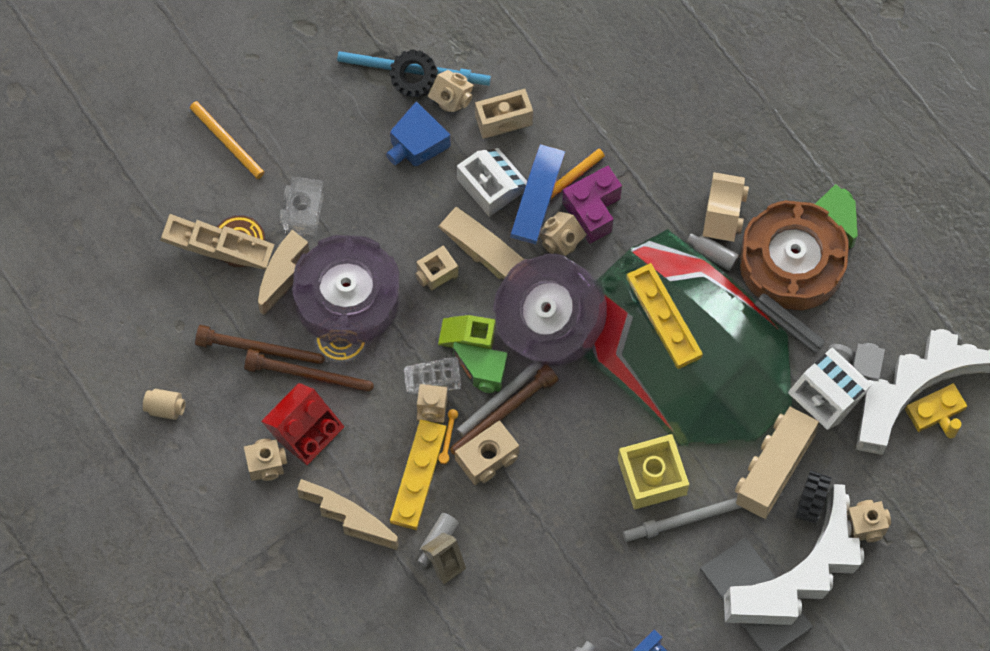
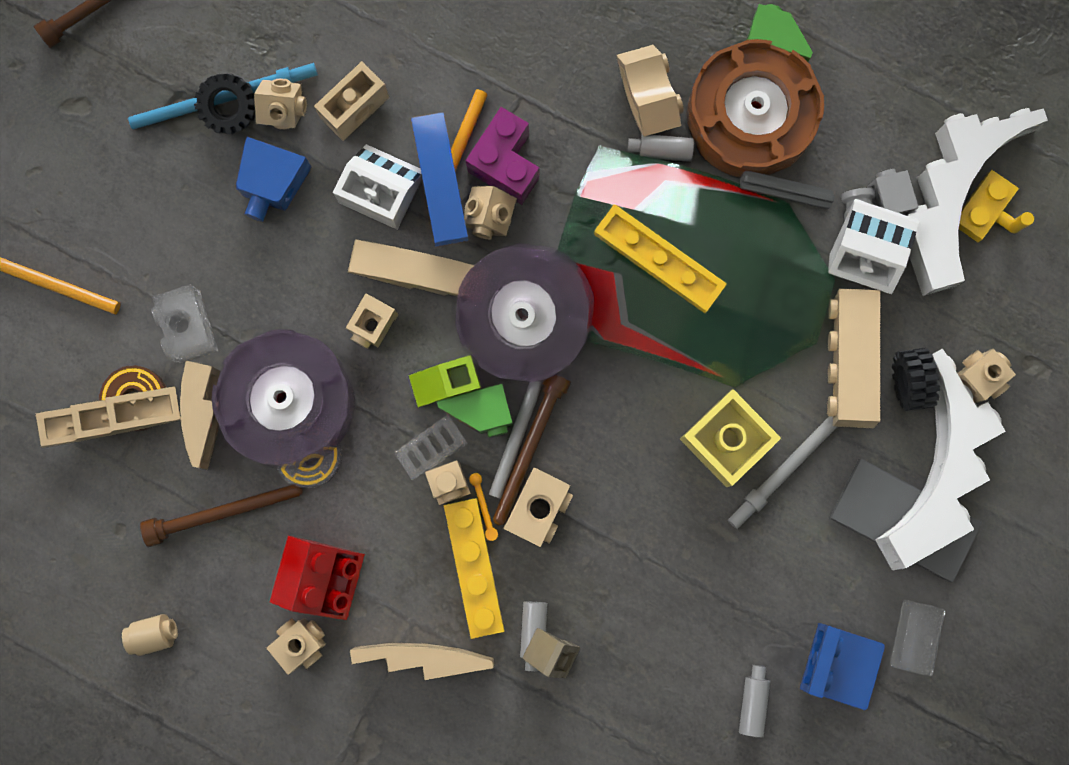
camera: 25 degrees left, 15 degrees up
reddish brown piece [244,349,374,392] -> none

